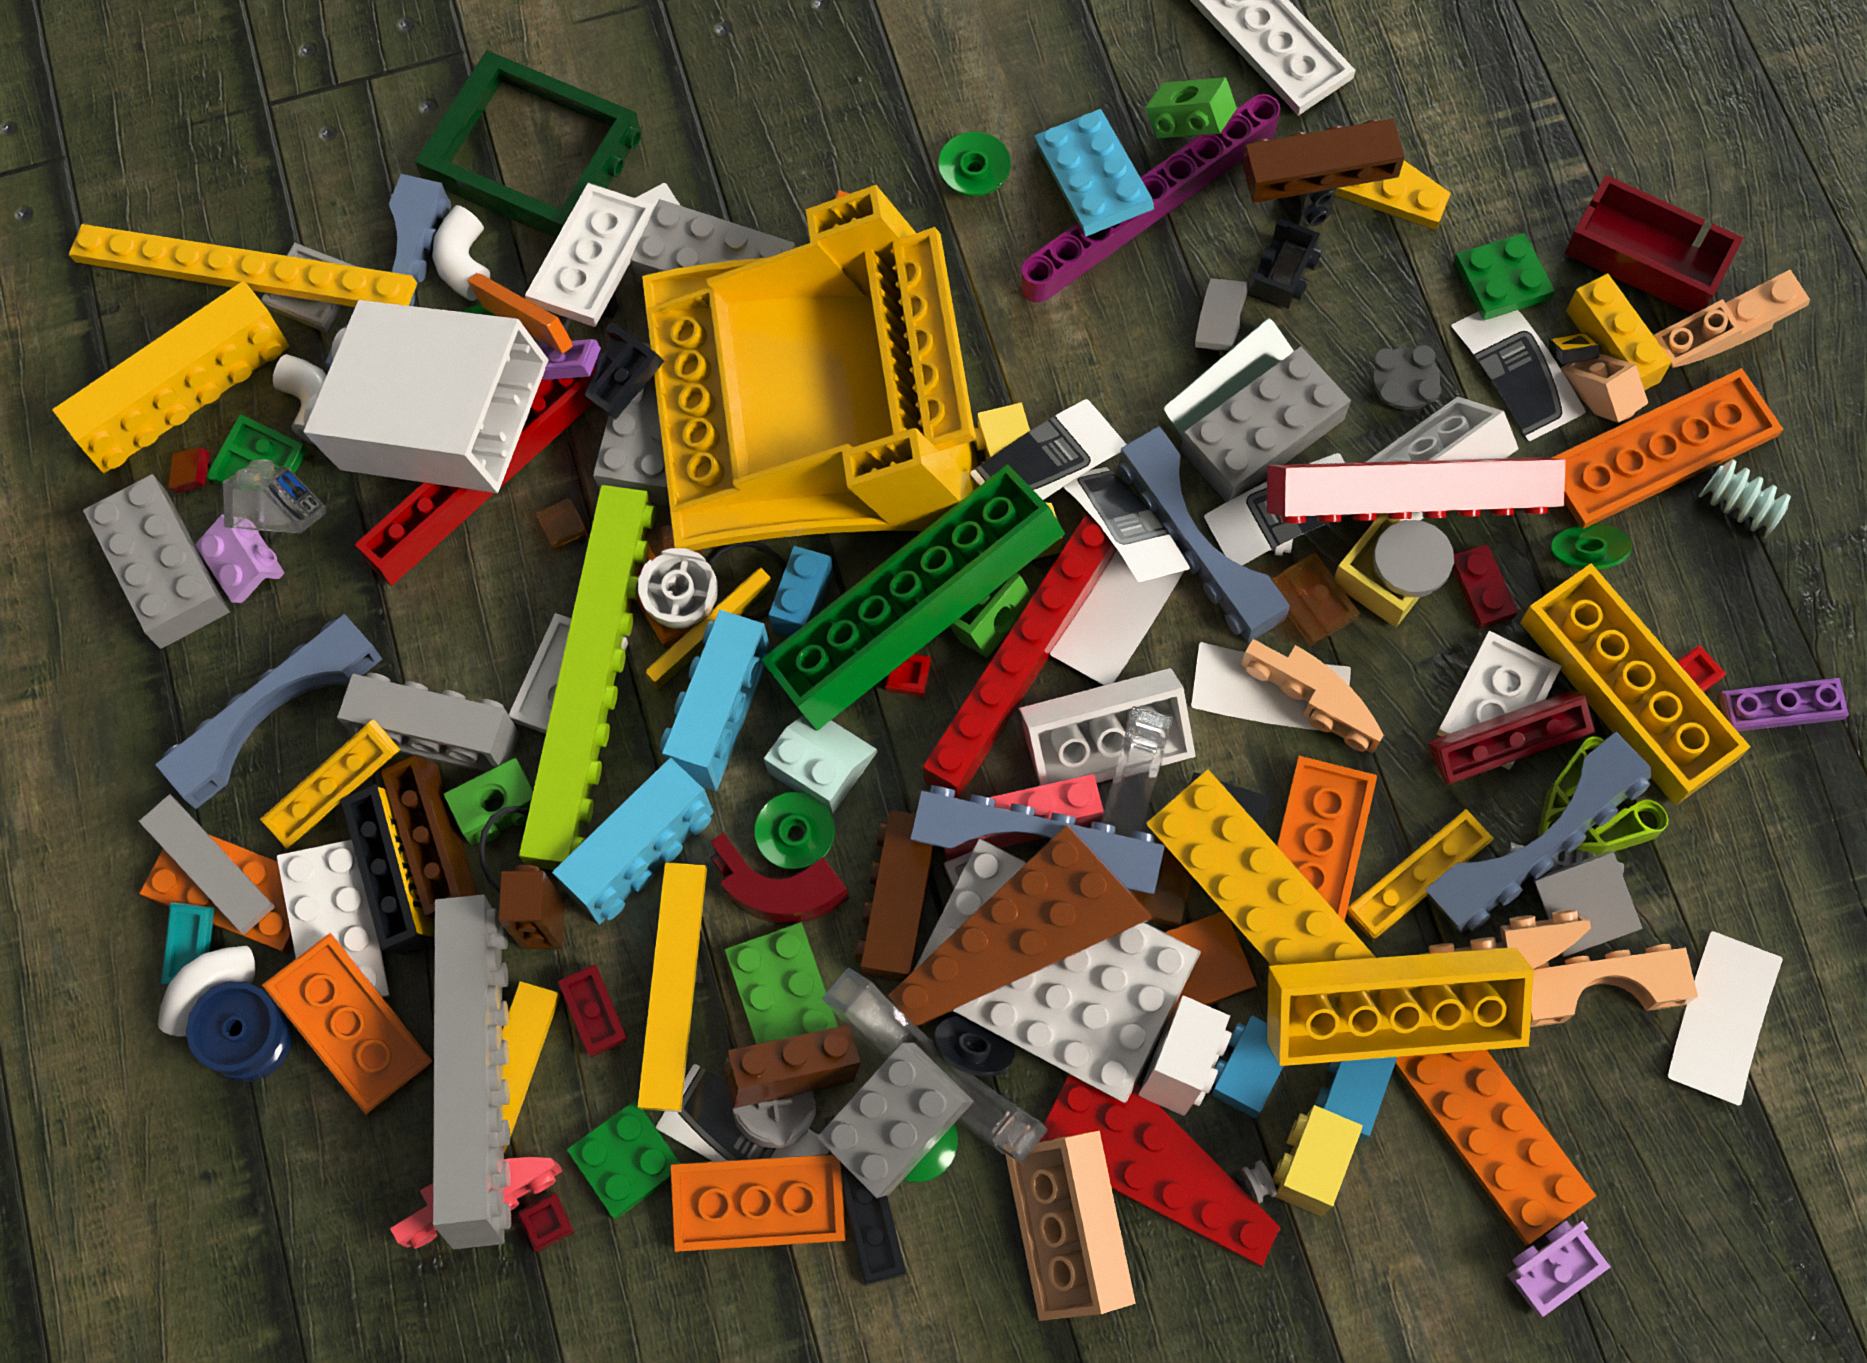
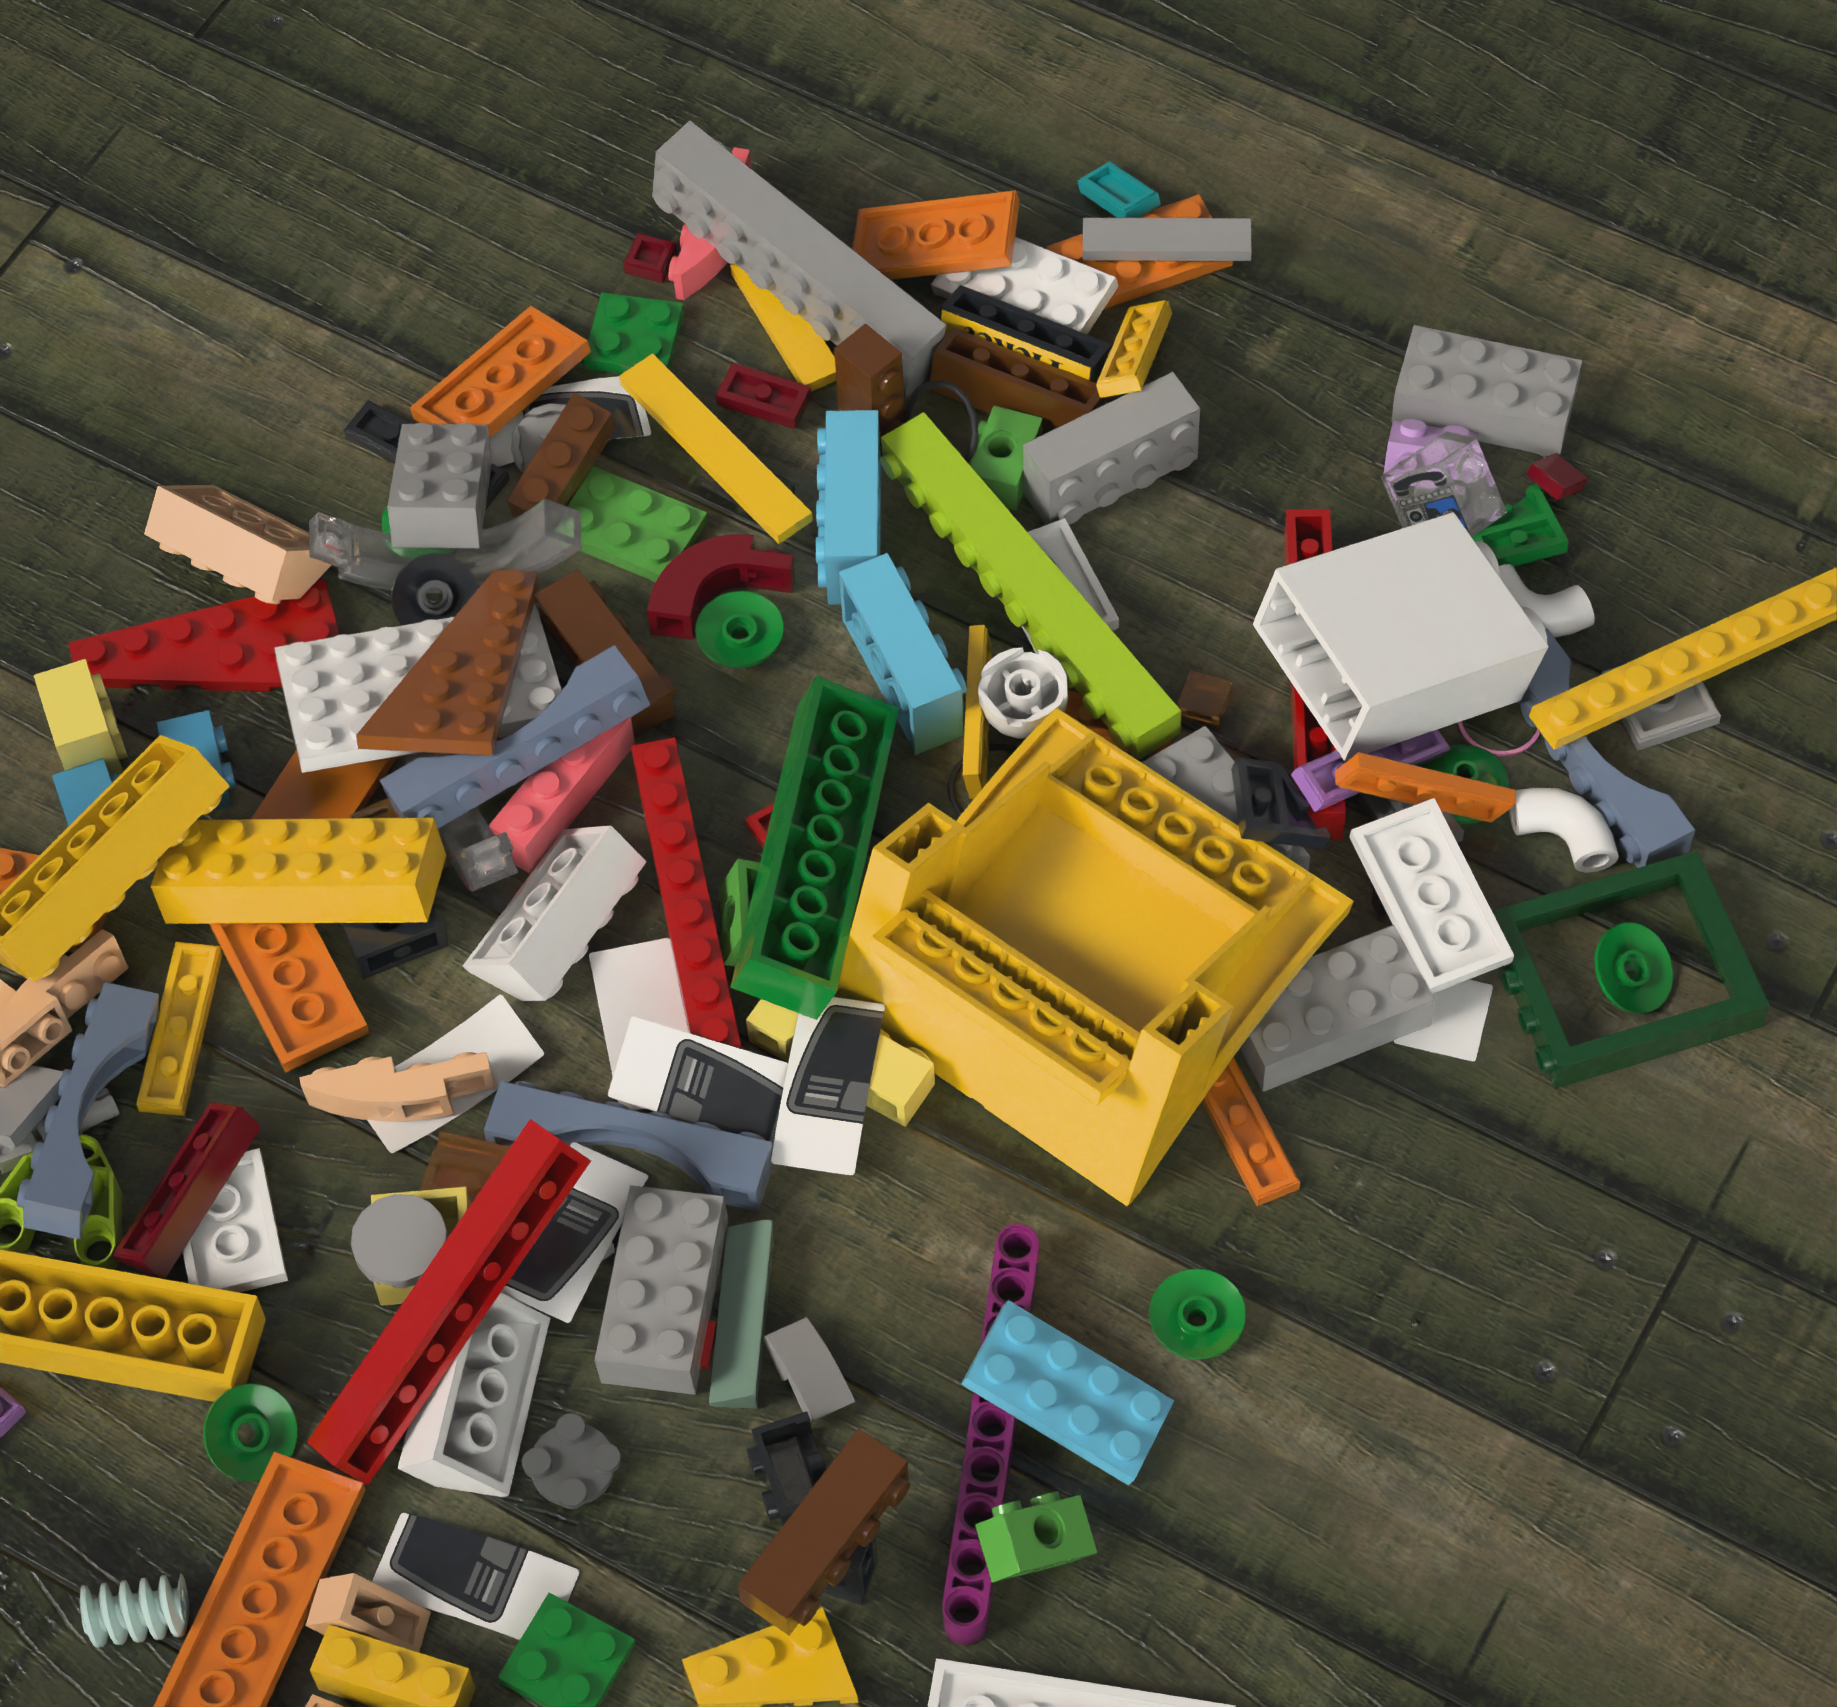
camera: 135 degrees right, 10 degrees down
yellow brick [52,280,290,474] -> none
sand blue arch [155,614,382,809] -> none
white cylinder [158,946,255,1036] -> none
dark blue wheel [186,981,294,1082] -> none
light aqua slope [764,715,877,815] -> none
dark azure brick [769,546,834,637] -> none
white brick [1138,996,1232,1116] -> none
light grey bush [1241,1160,1277,1204] -> none
dark red plate [1452,544,1518,629] -> none
black tile [1549,333,1599,364] -> none
red tile [1677,645,1726,692] -> none
none -> green dish [1595,922,1673,1014]

